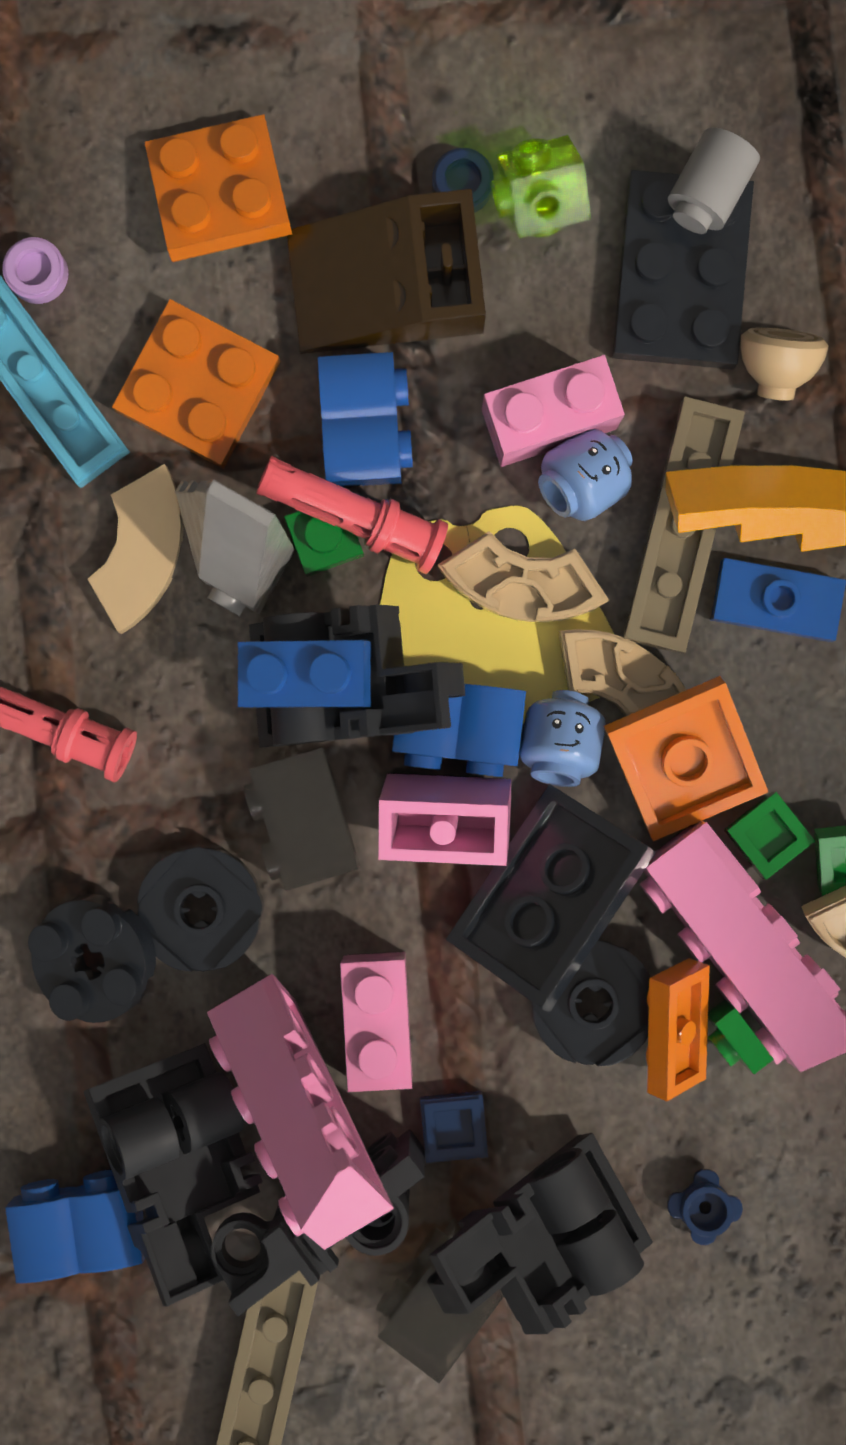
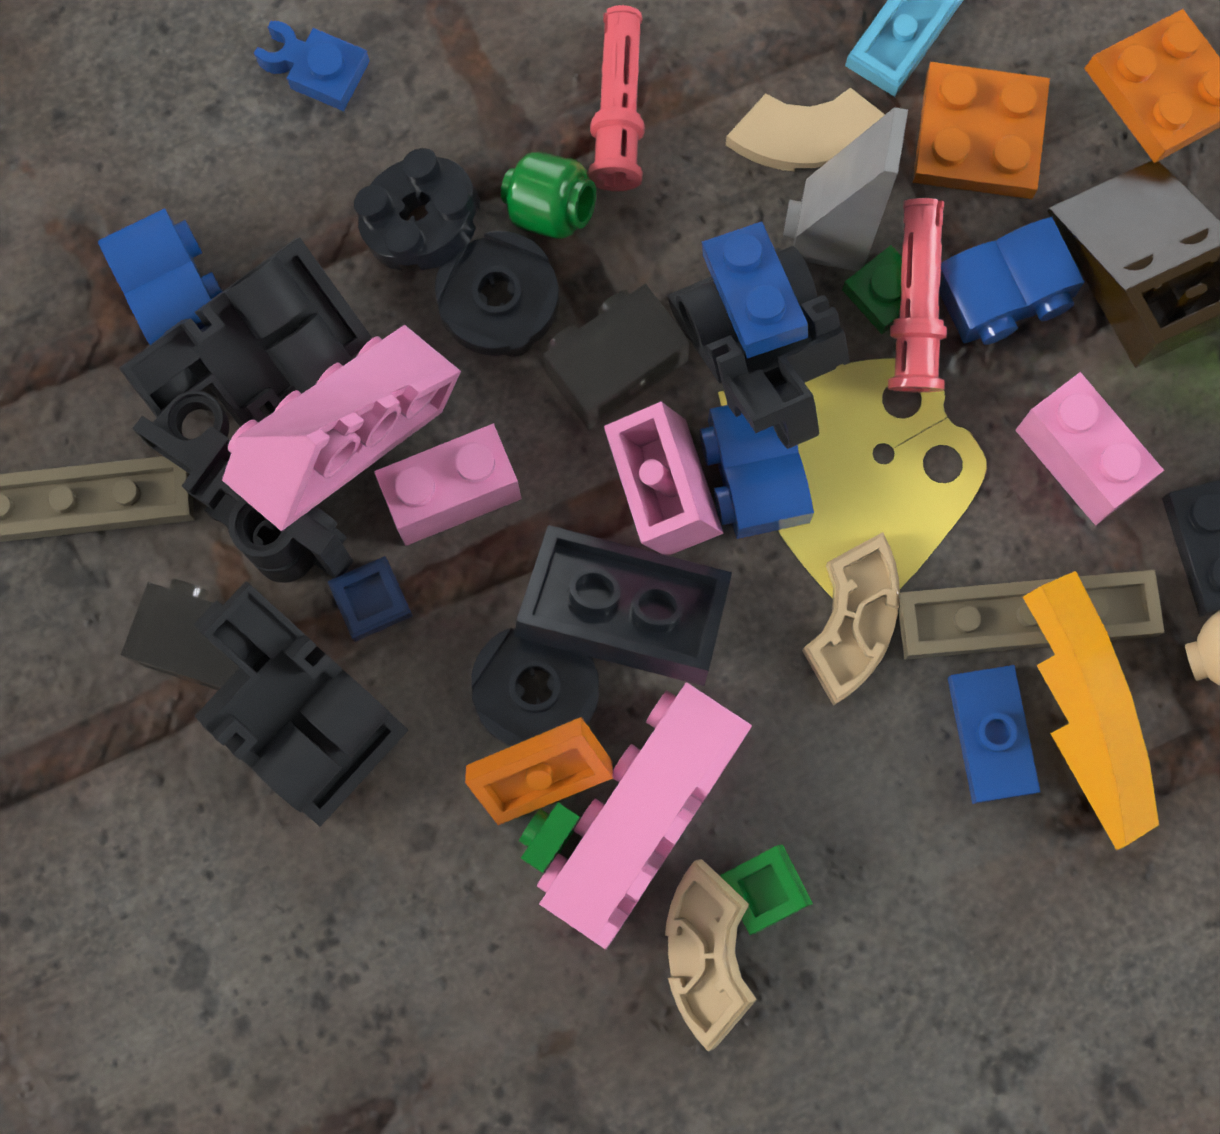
camera: 70 degrees right, 10 degrees down
tan tile [437,531,609,622] -> none
medium blue head [519,690,606,787] -> none
medium blue head [538,429,633,521] -> none
orange plate [604,676,768,841] -> none
dark blue plate [667,1169,743,1245] -> none
green plate [723,792,815,880] -> none
none -> green head [501,152,596,239]

